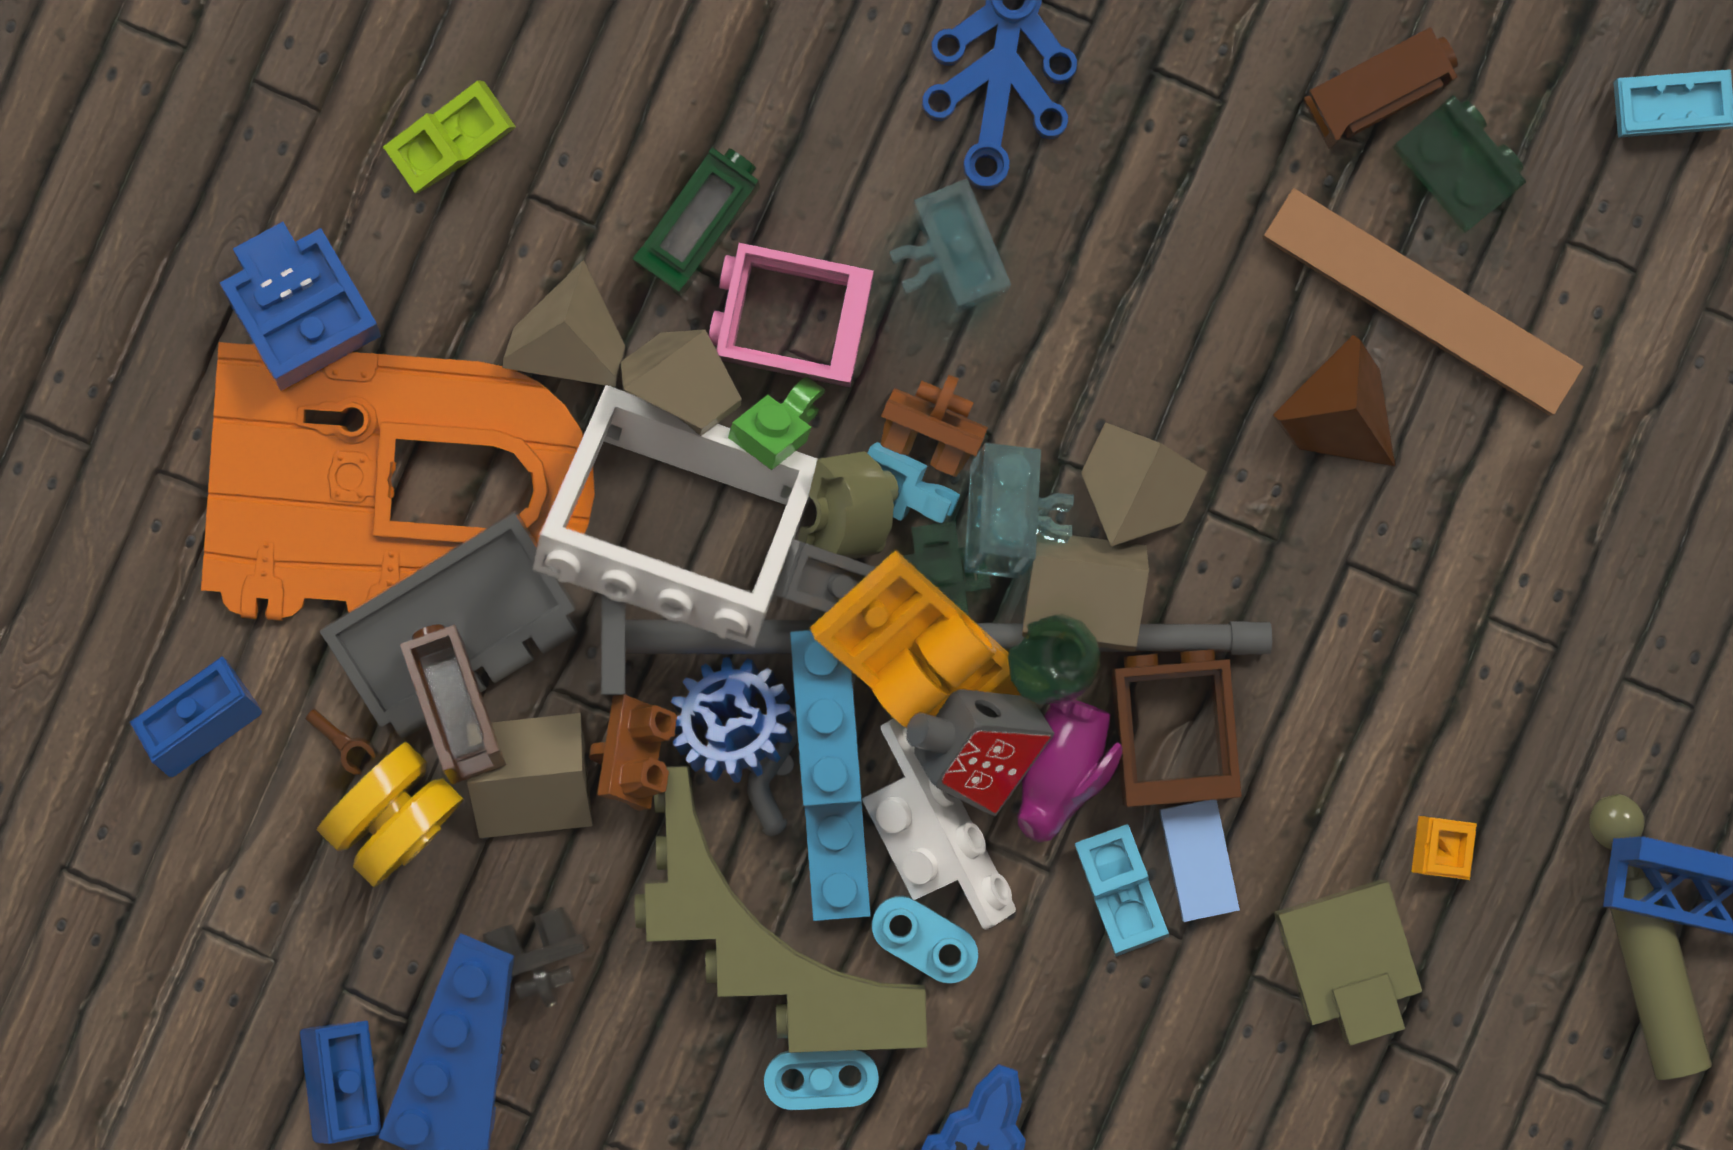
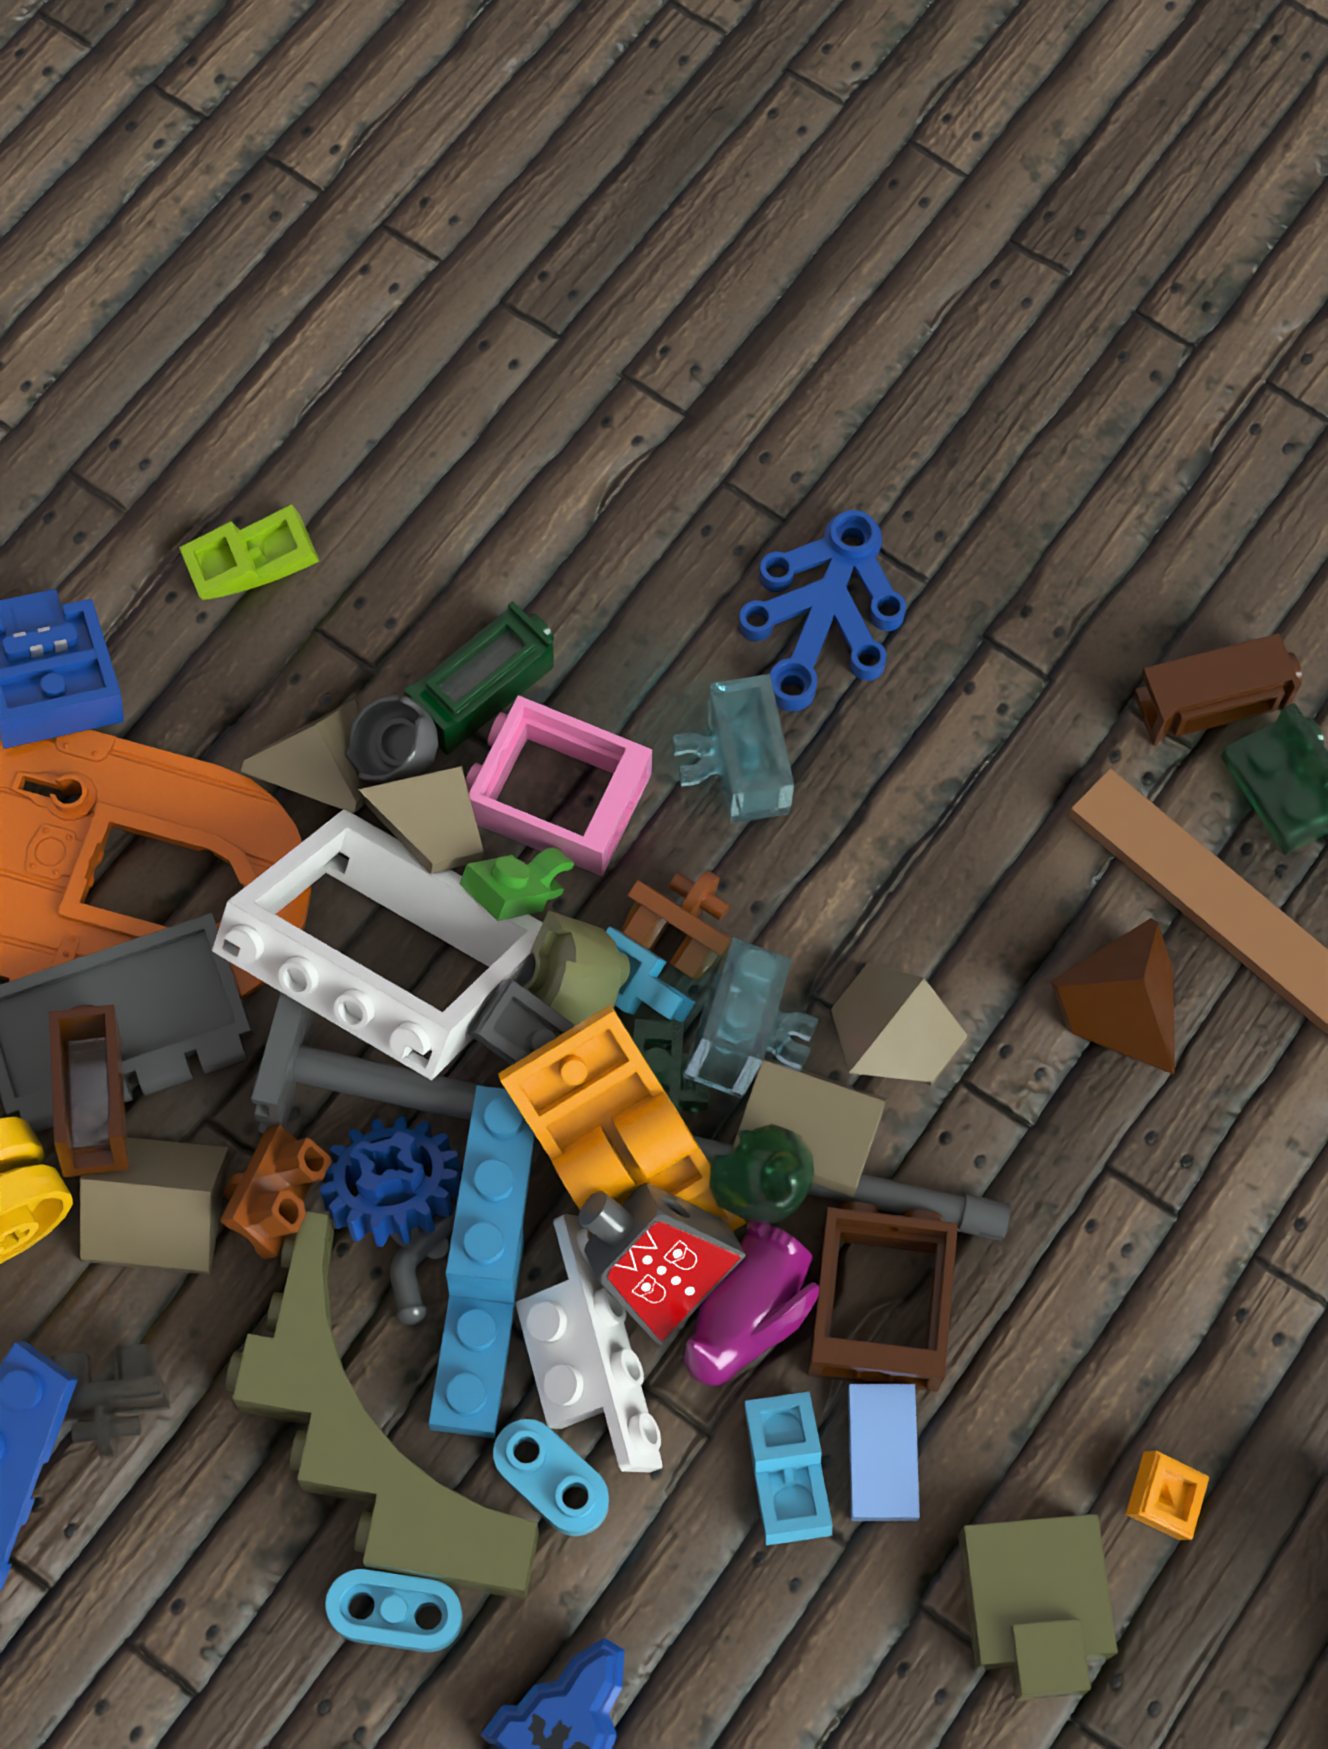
camera: 15 degrees right, 20 degrees down
none -> dark grey hair [346,695,438,785]

